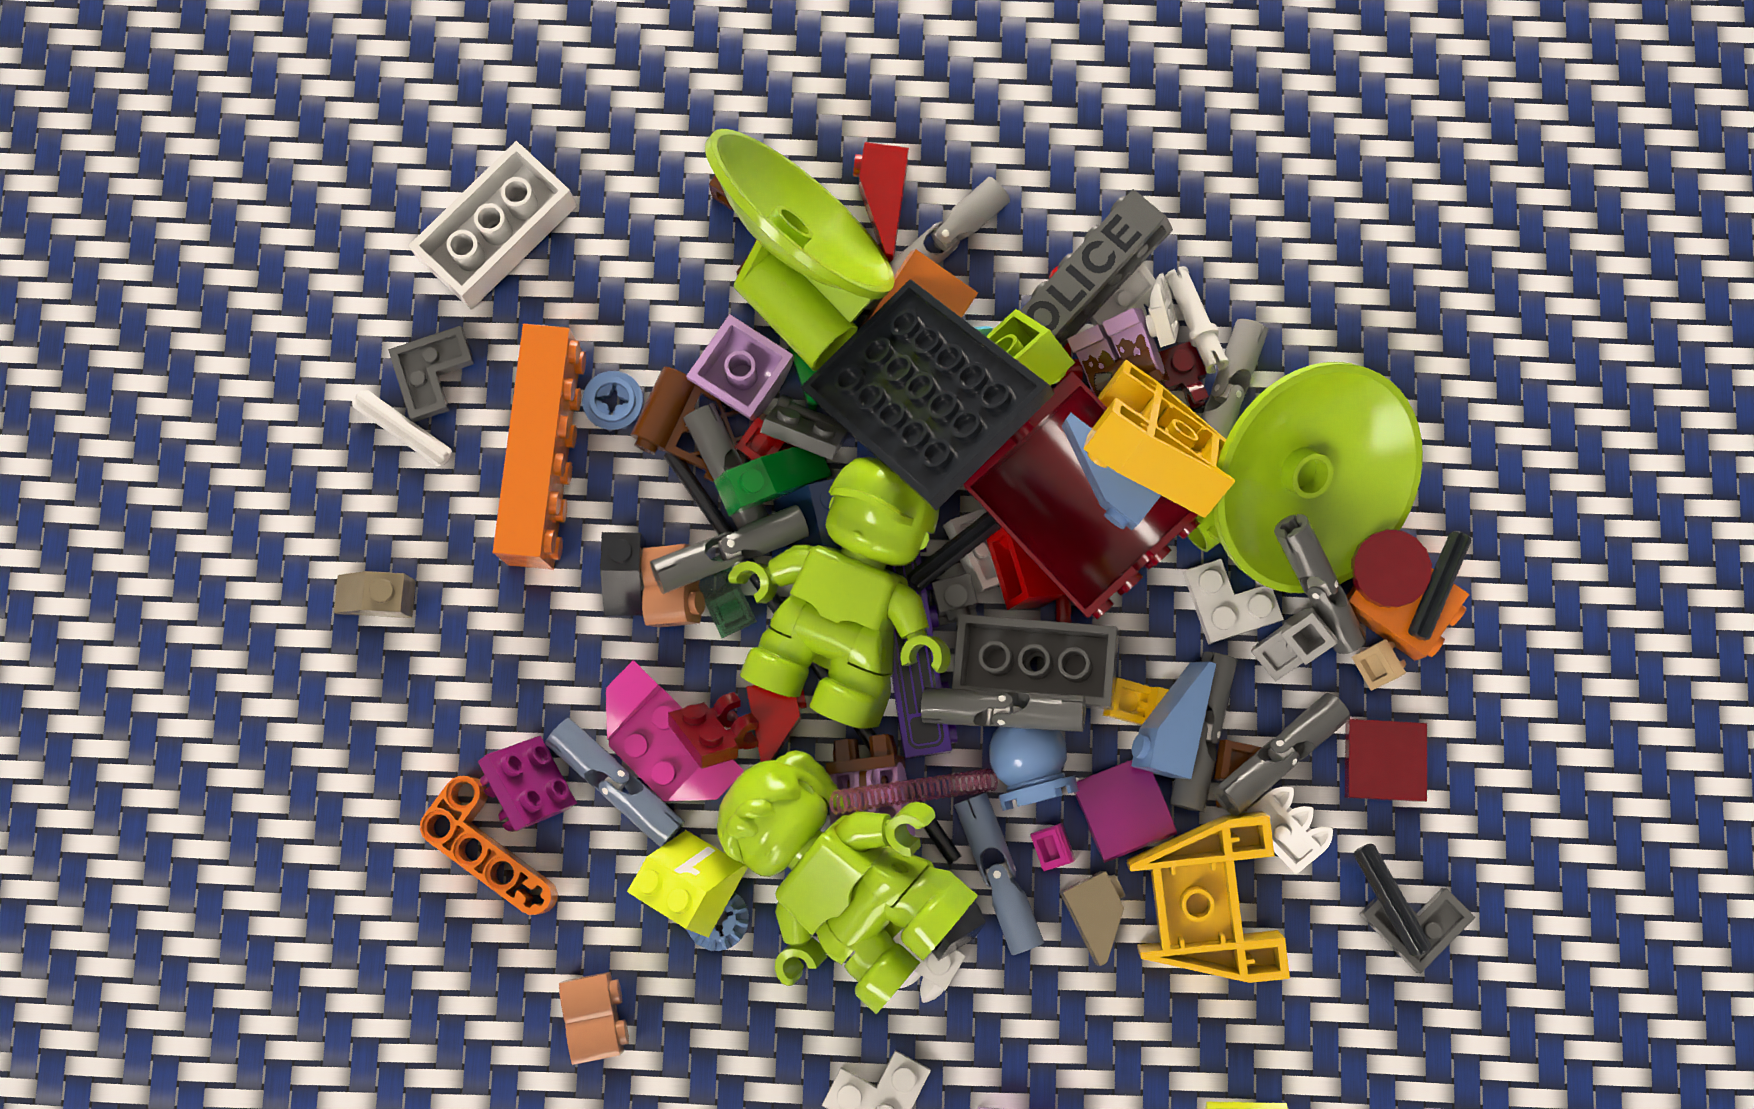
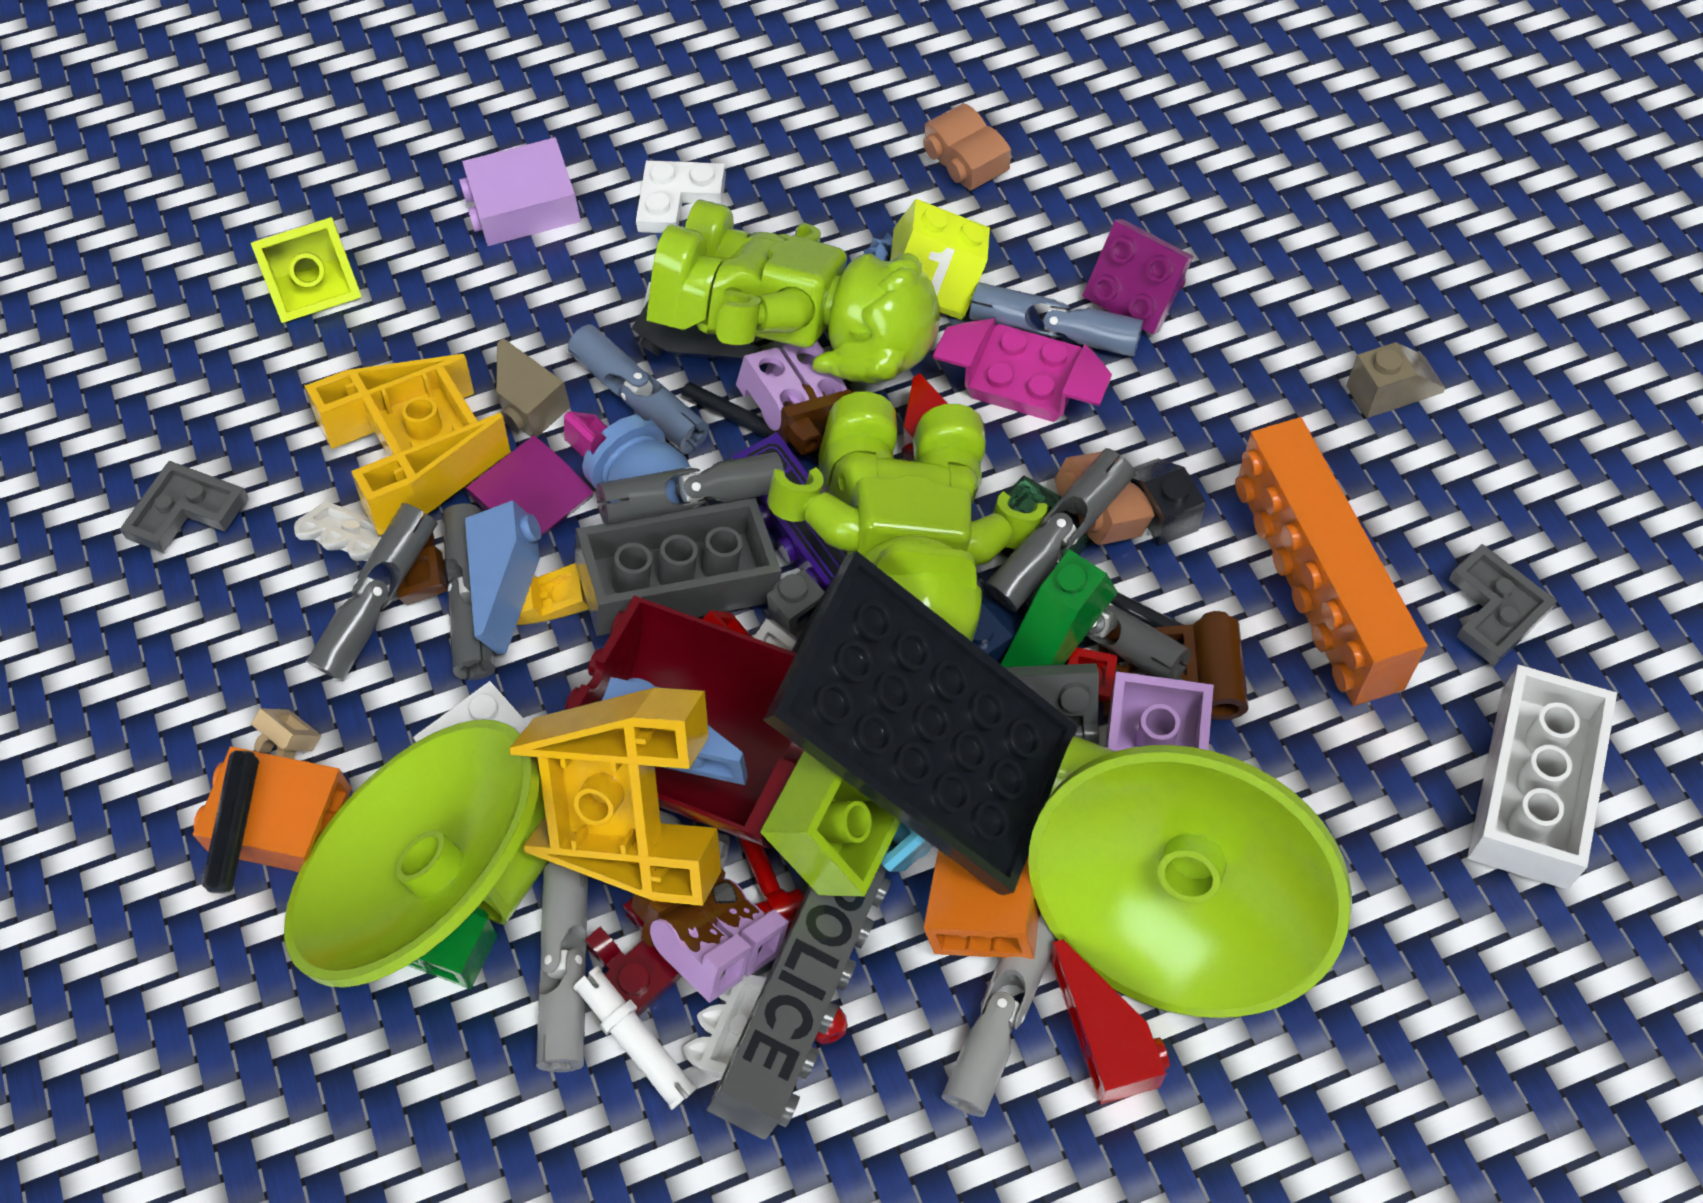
camera: 160 degrees right, 20 degrees down
white axle [352,390,452,466] -> none
orange beam [420,776,558,915] -> none
medium blue gear [582,371,644,431] -> none
dark red plate [668,692,758,769] -> none
clear pink piece [830,768,998,815] -> none
white plate [1145,273,1180,347] -> none
light grey brick [1251,608,1338,682] -> none
dark grey piece [1274,514,1366,654] -> none
dark red tile [1345,719,1427,802] -> none
dark red tile [1351,529,1432,608] -> none
black axle [1354,844,1431,957] -> none

